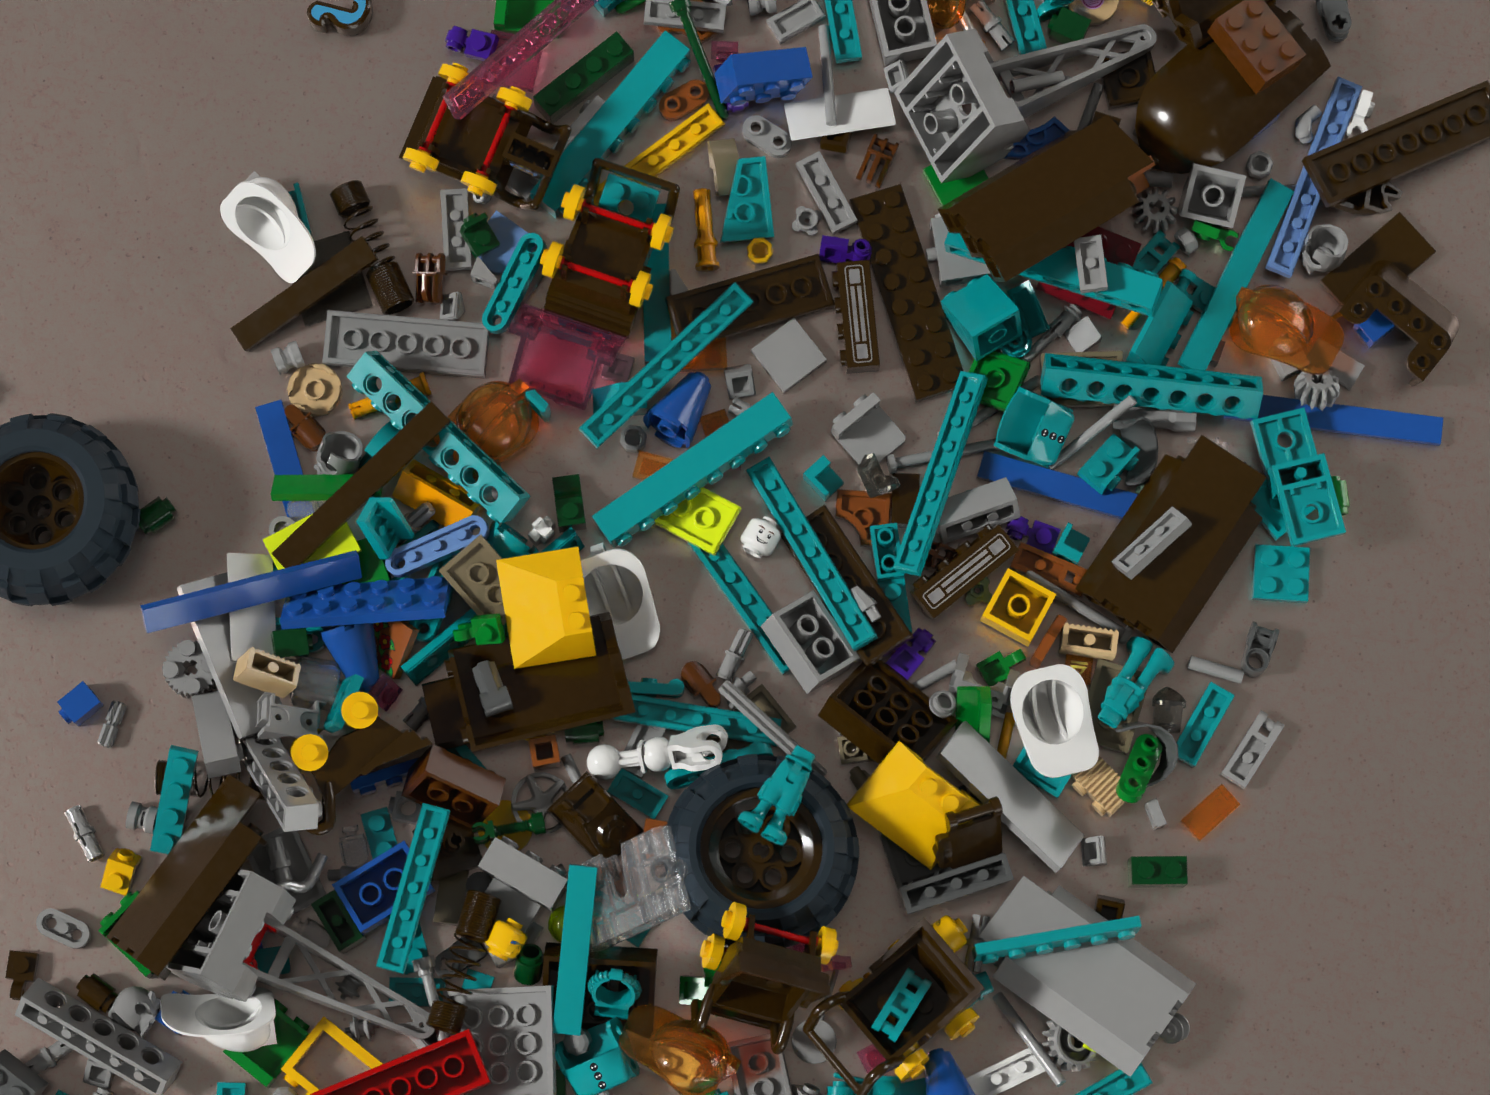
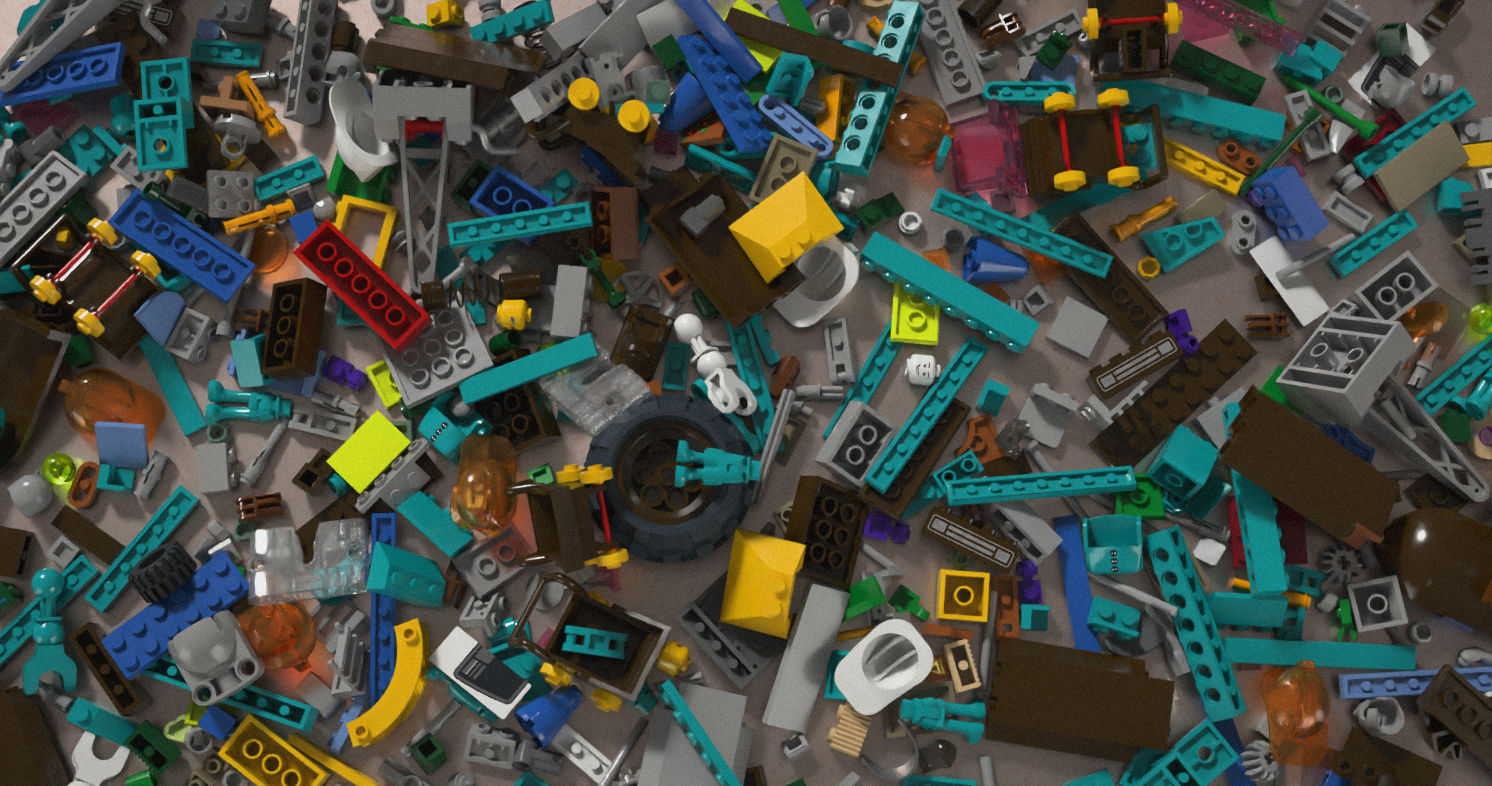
camera: 65 degrees right, 0 degrees up
tan brick [233,647,301,699] -> none
green plate [453,613,506,645] -> none
teal piece [588,968,642,1020] -> none
light grey plate [792,206,822,236] -> none
light grey plate [796,151,857,235] -> none
light grey bar [850,586,881,622] -> none
light grey plate [929,690,956,718] -> none
dark brown piece [932,796,1003,869] -> none
light grey plate [1074,235,1108,294] -> none
light grey plate [1112,507,1192,580] -> none
green plate [1116,734,1162,803] -> none
none -> sand green plate [646,80,670,104]
none -> light grey plate [823,316,857,386]
none -> white plate [898,212,922,235]
none -> light grey plate [1078,380,1148,432]

